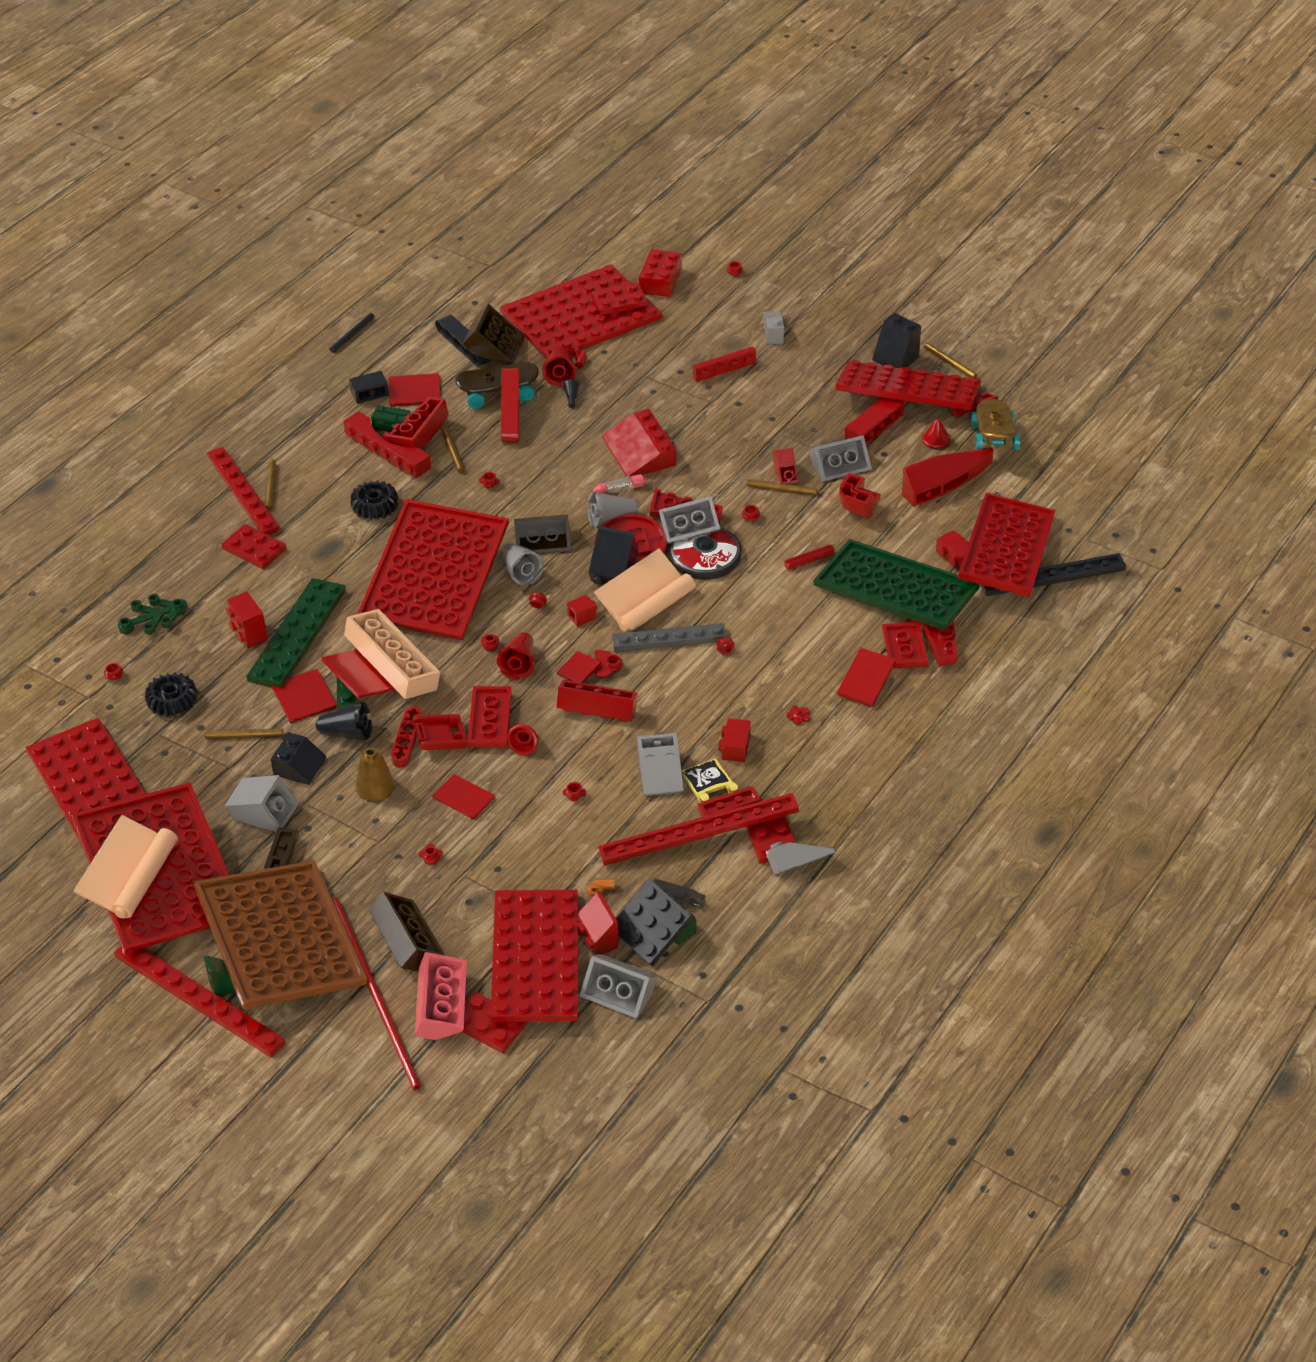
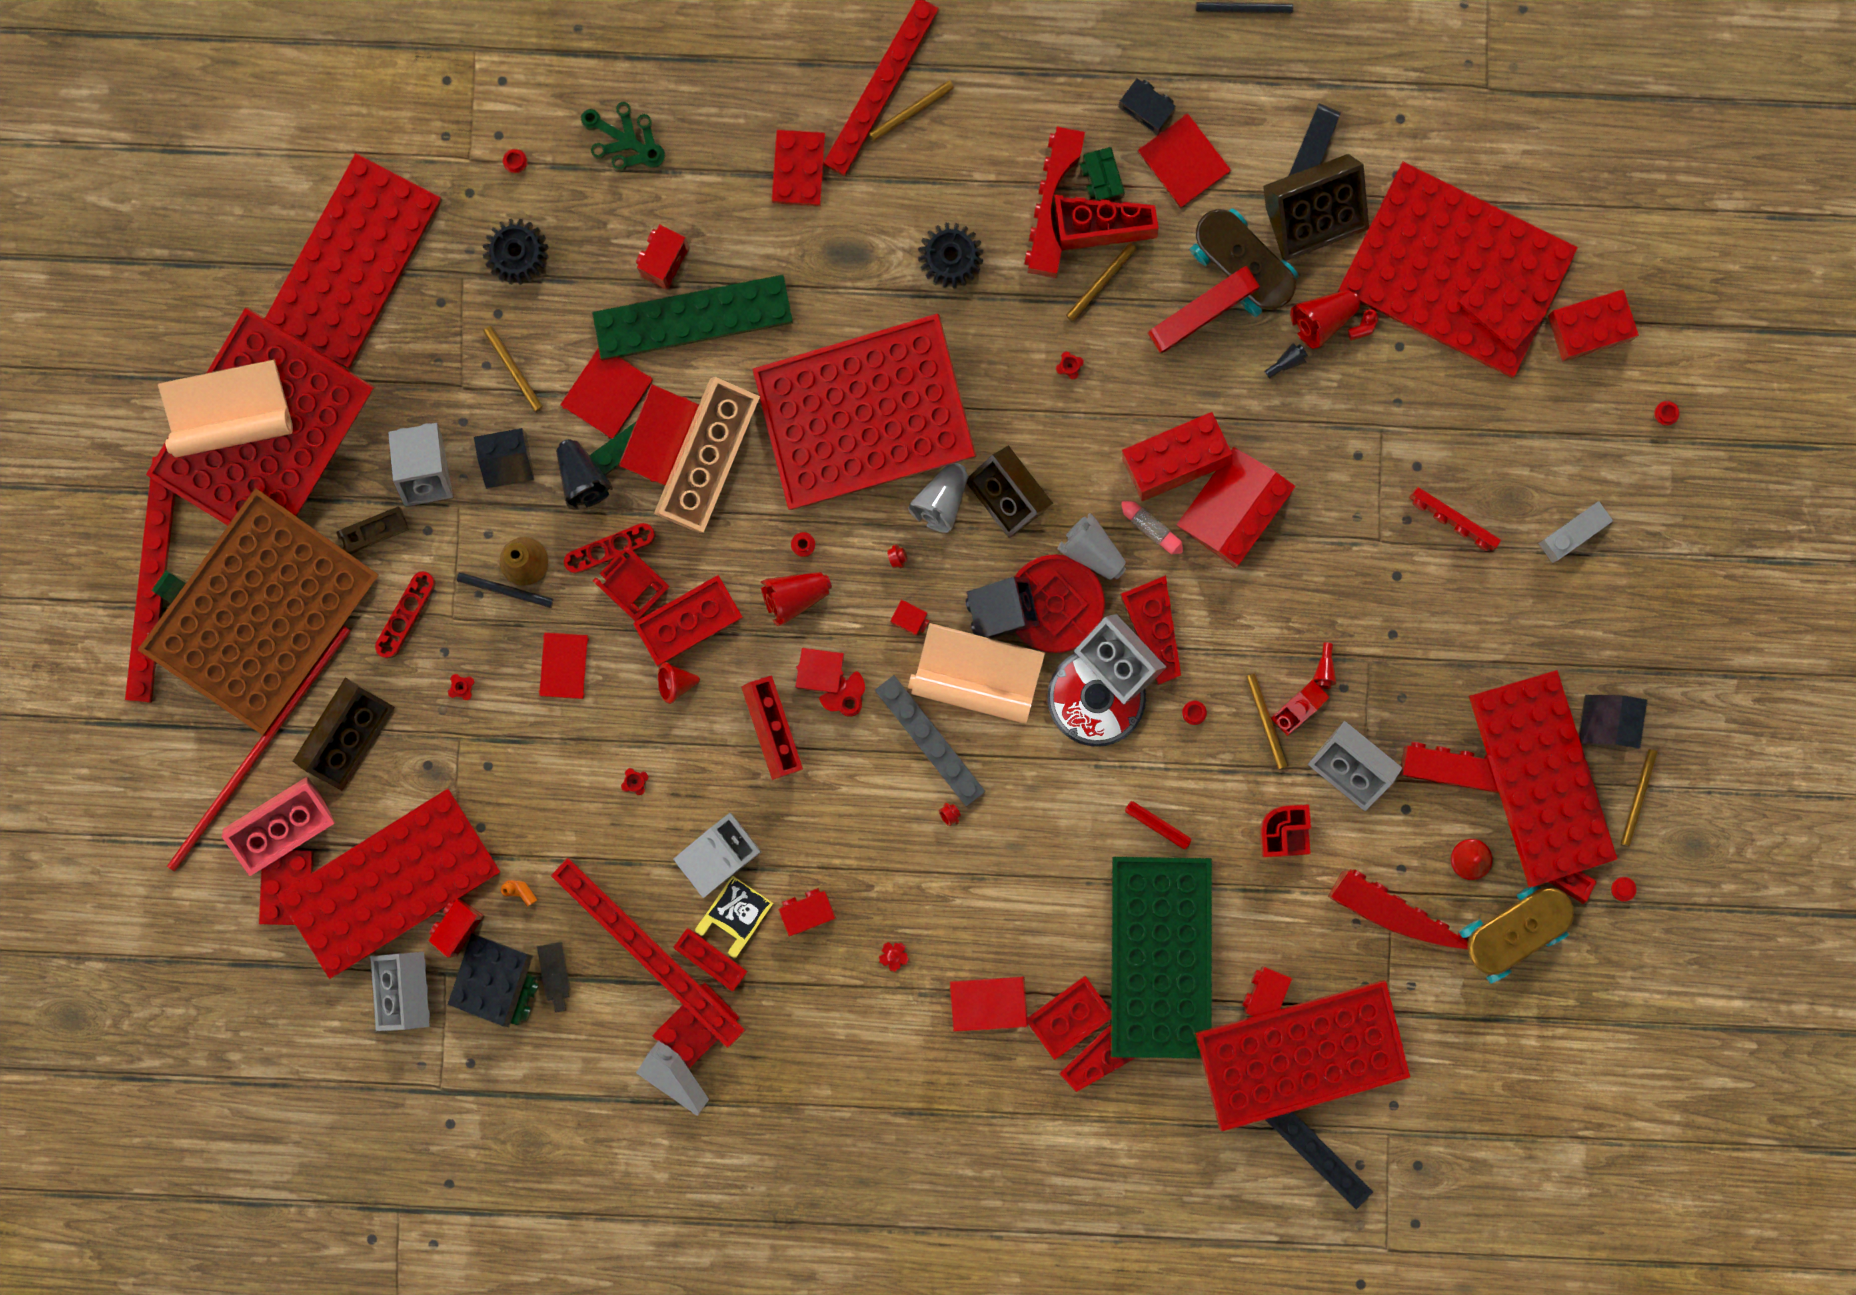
camera: 60 degrees right, 40 degrees up
none -> red beam [375,571,435,659]
none -> black bar [457,572,554,608]
none -> red brick [1122,412,1233,502]
none -> red cone [1313,643,1337,689]
none -> red plate [1611,877,1637,902]

